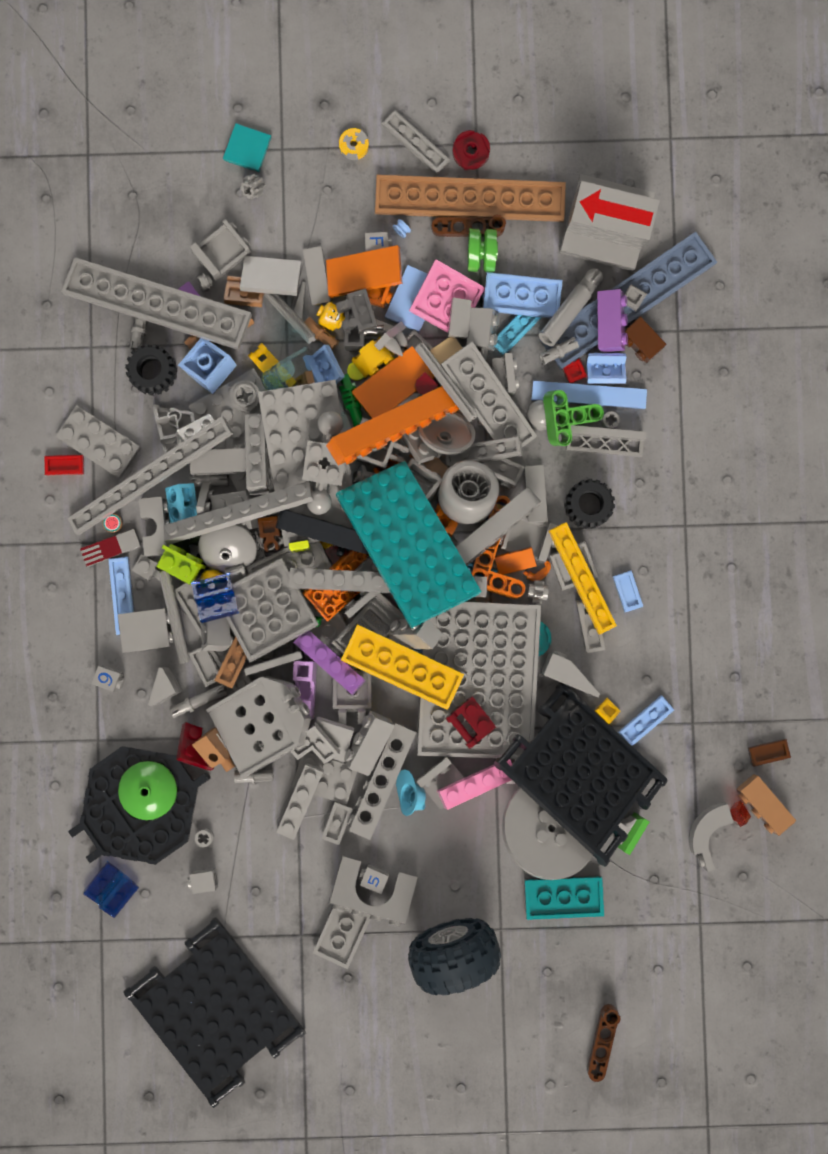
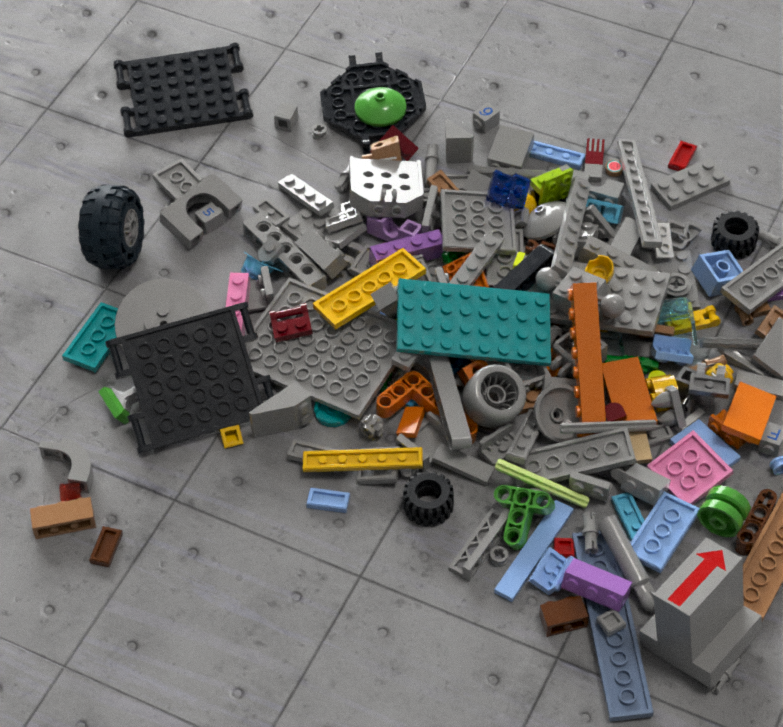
camera: 120 degrees right, 35 degrees down
clear blue slope [83,861,139,918] -> none
light grey tile [448,297,472,339] -> none
orange piece [523,561,551,581] -> none
light blue tile [618,695,674,746] -> none
none -> light grey plate [258,236,285,265]
none -> yellowish green axle [495,459,589,508]
none -> yellow hair [585,255,614,284]

